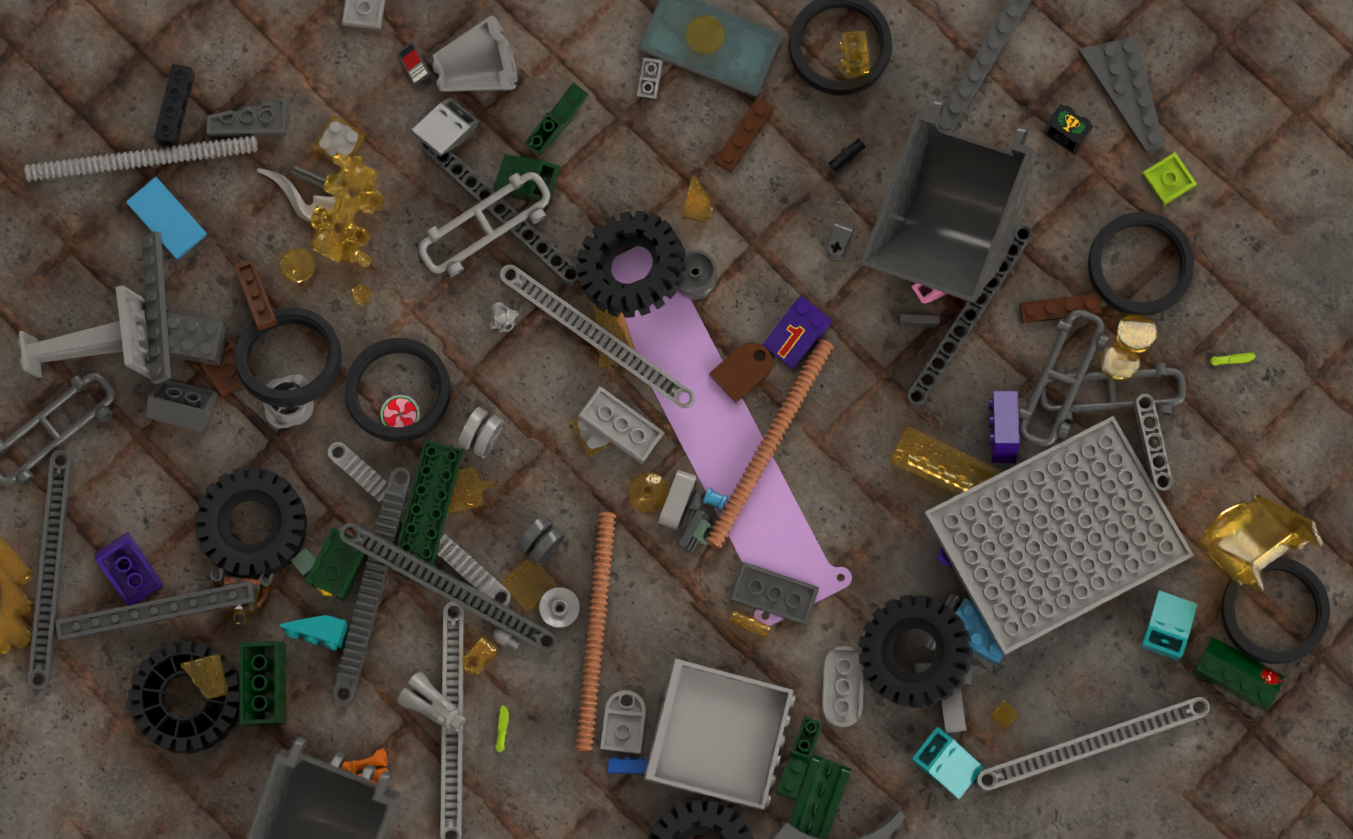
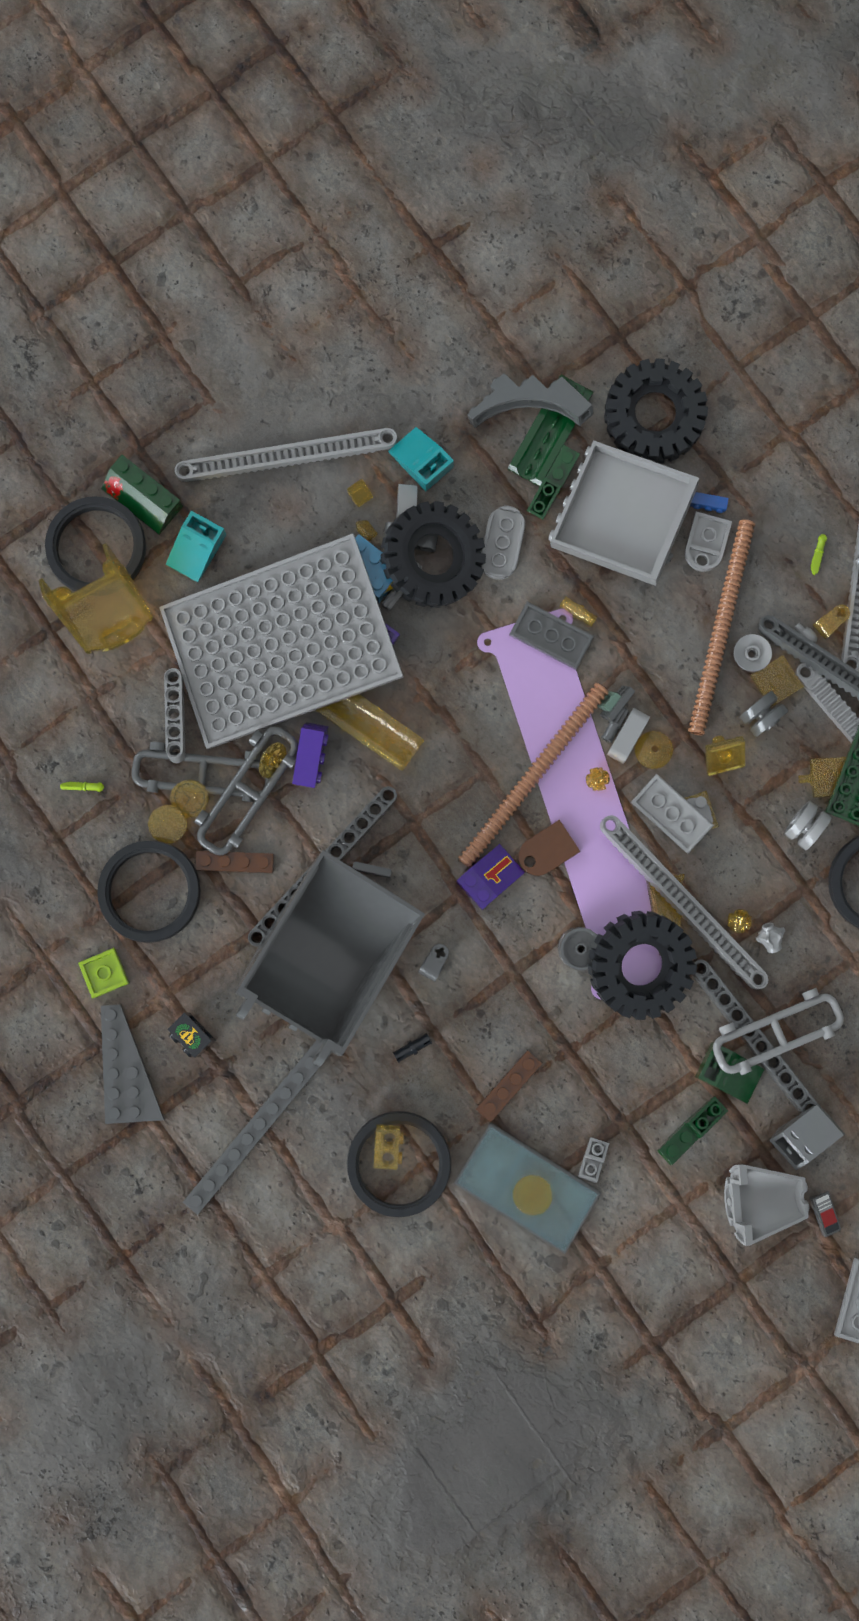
camera: 175 degrees left, 5 degrees up
clear yellow slope [683,176,713,223] -> none
dark azure bush [702,487,728,512] -> none
none -> clear yellow dish [259,742,286,779]
none -> clear yellow slope [355,520,378,542]
none -> clear yellow gear [586,767,610,791]
none -> clear yellow tile [705,736,745,776]
none -> clear yellow gear [727,909,752,933]

